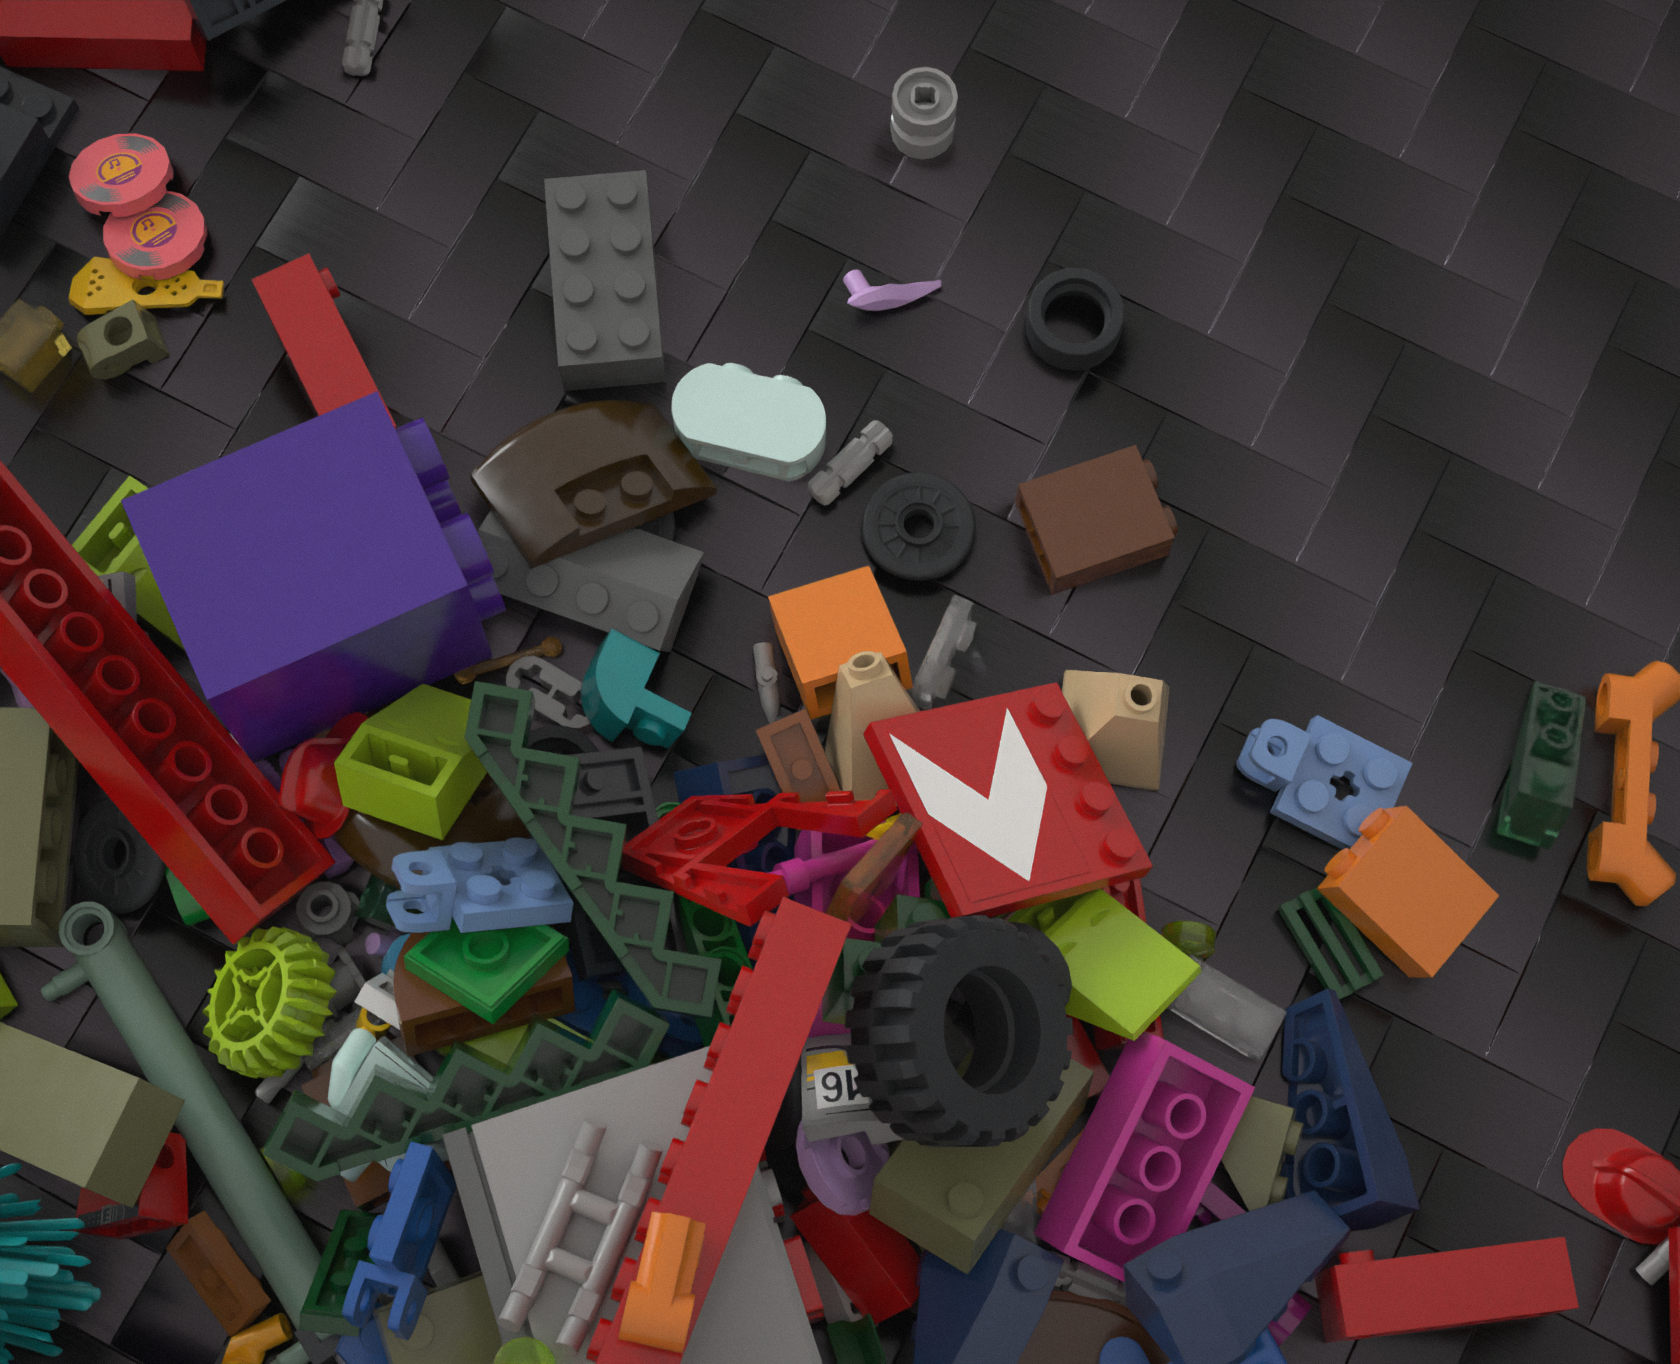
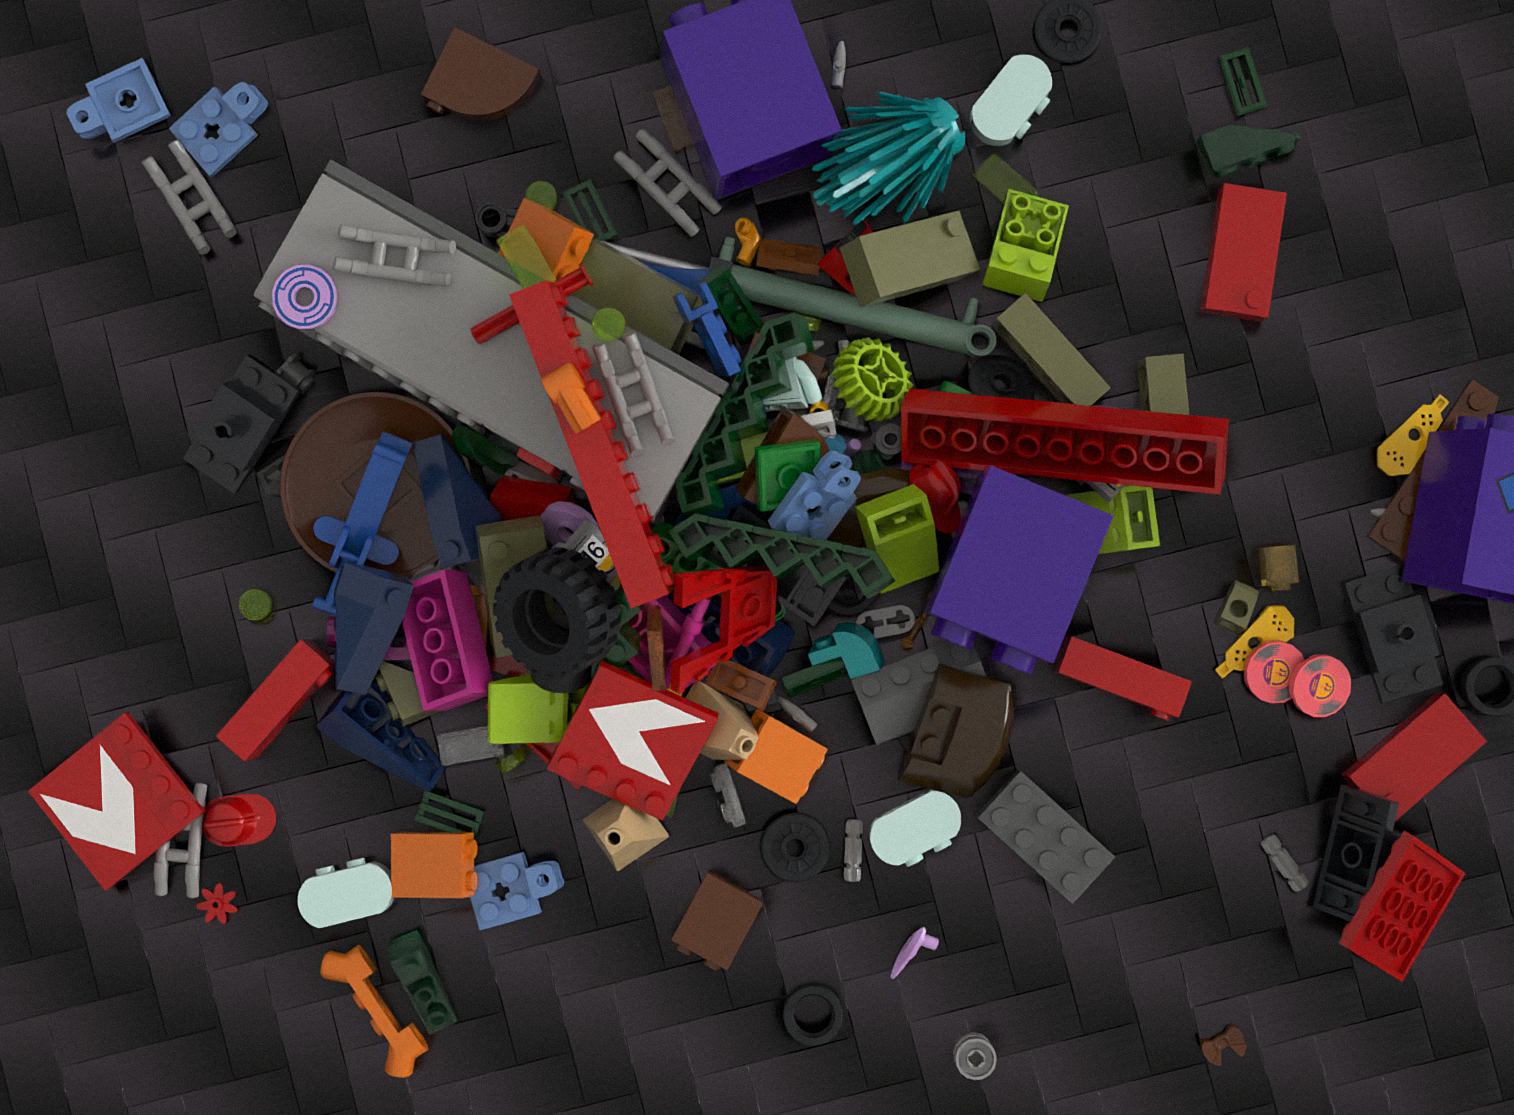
camera: 145 degrees right, 15 degrees up
none -> light aqua brick [298,857,395,928]
none -> dark green tile [782,657,848,698]

